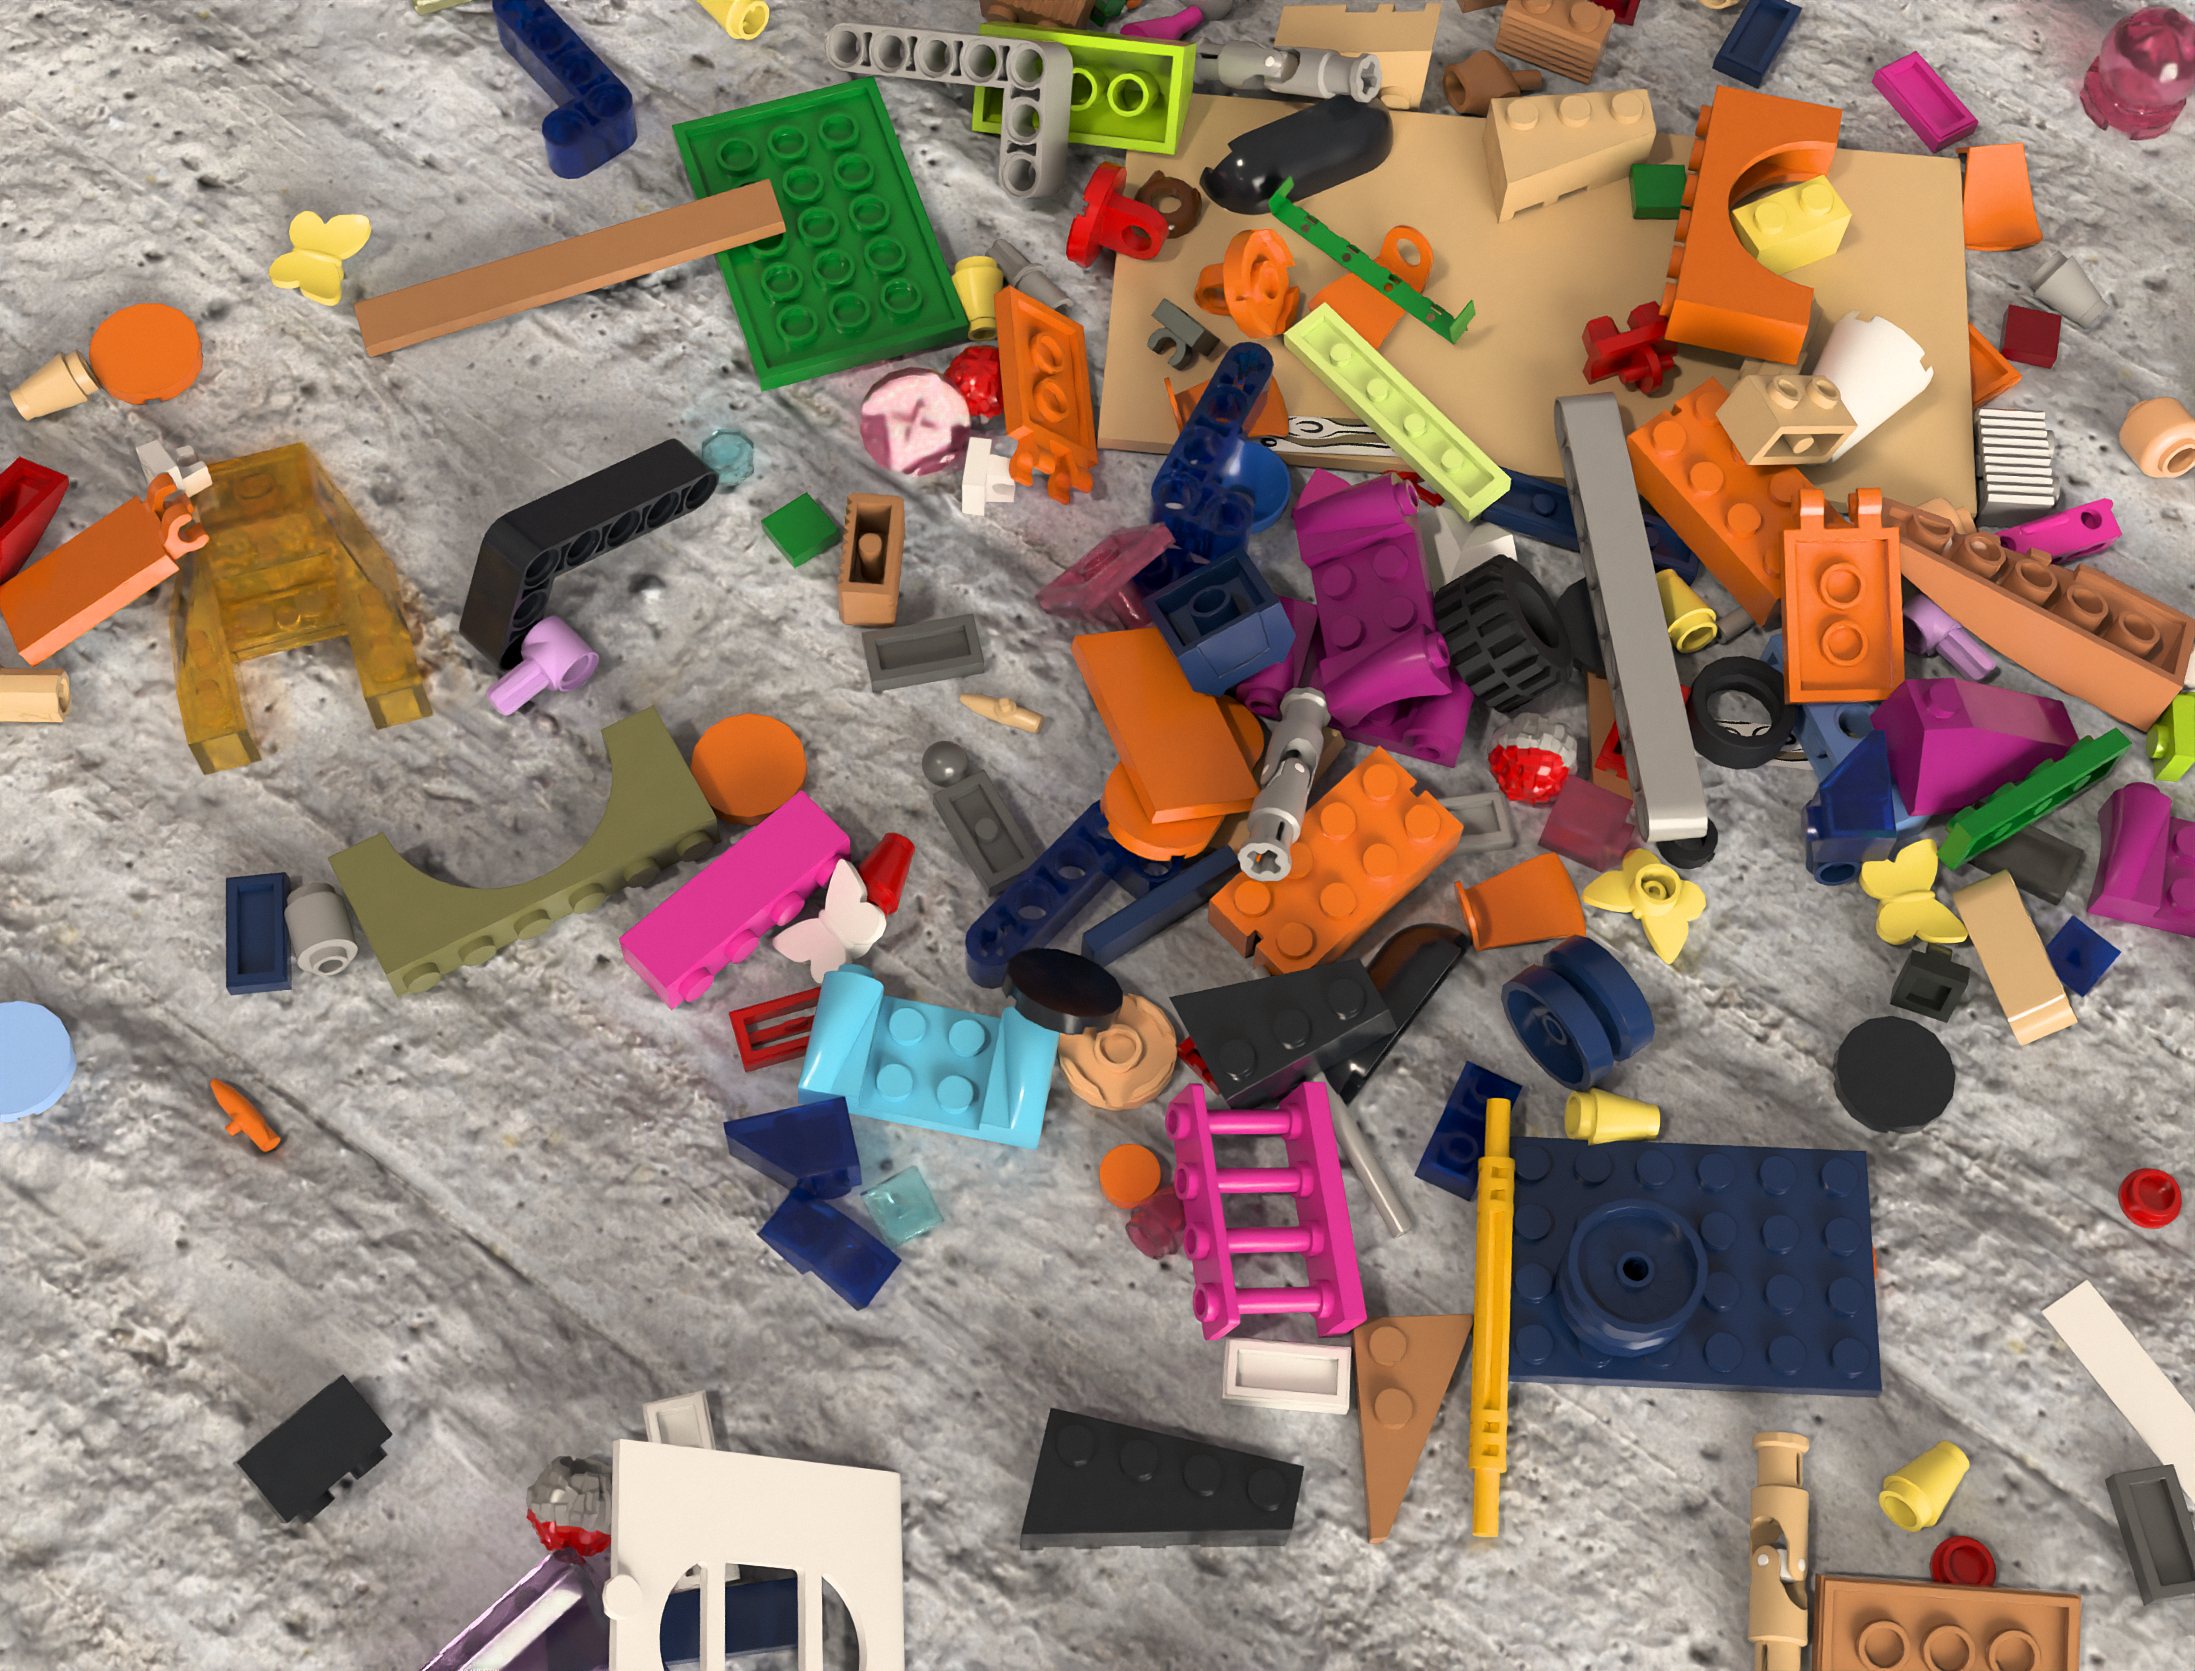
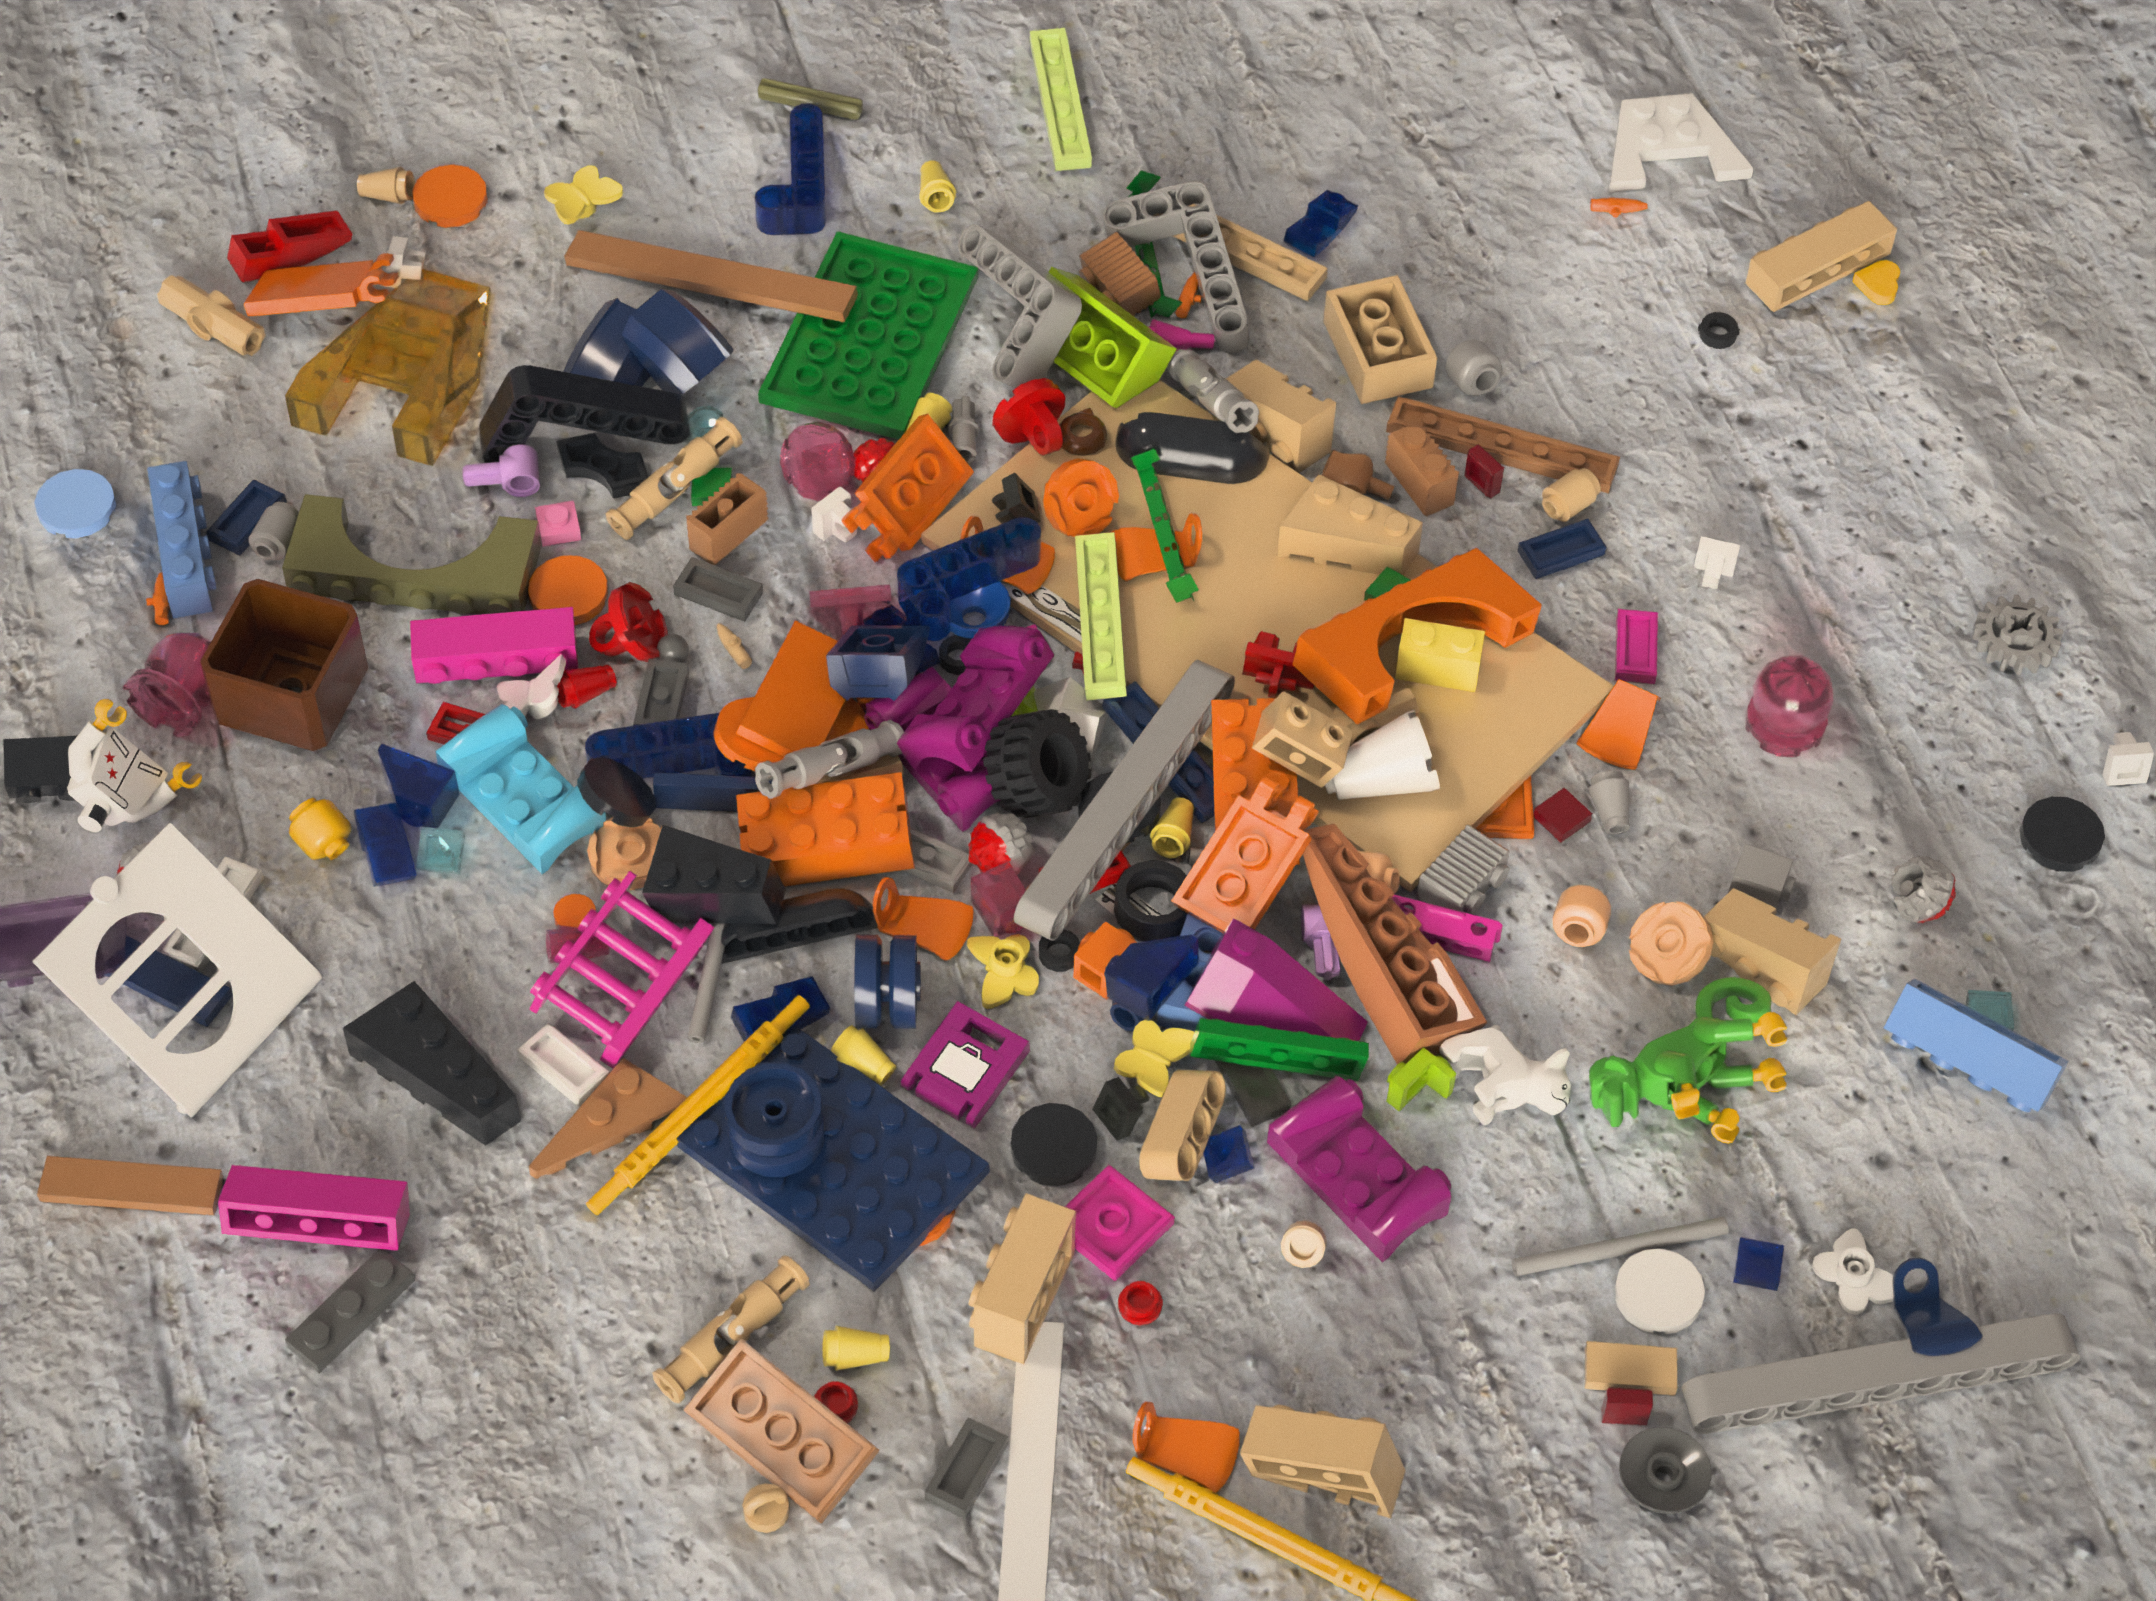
camera: 40 degrees right, 10 degrees down
none -> white torso [67,699,202,832]
none -> clear pink tile [123,632,211,737]
none -> medium blue brick [147,461,217,619]
none -> reddish brown plate [200,579,368,751]
none -> yellow head [289,798,352,860]
none -> bright pink plate [535,500,581,547]
none -> black tile [556,433,648,499]
none -> dark blue slope [563,298,651,387]
none -> red tile [589,582,668,662]
none -> tan piece [605,417,743,540]
none -> dark blue slope [622,289,734,395]
none -> magenta container [901,1001,1030,1128]
none -> black piece [939,635,972,675]
none -> tan brick [969,1193,1076,1364]
none -> dark pink tile [1065,1164,1175,1281]
none -> orange brick [1073,921,1140,1000]

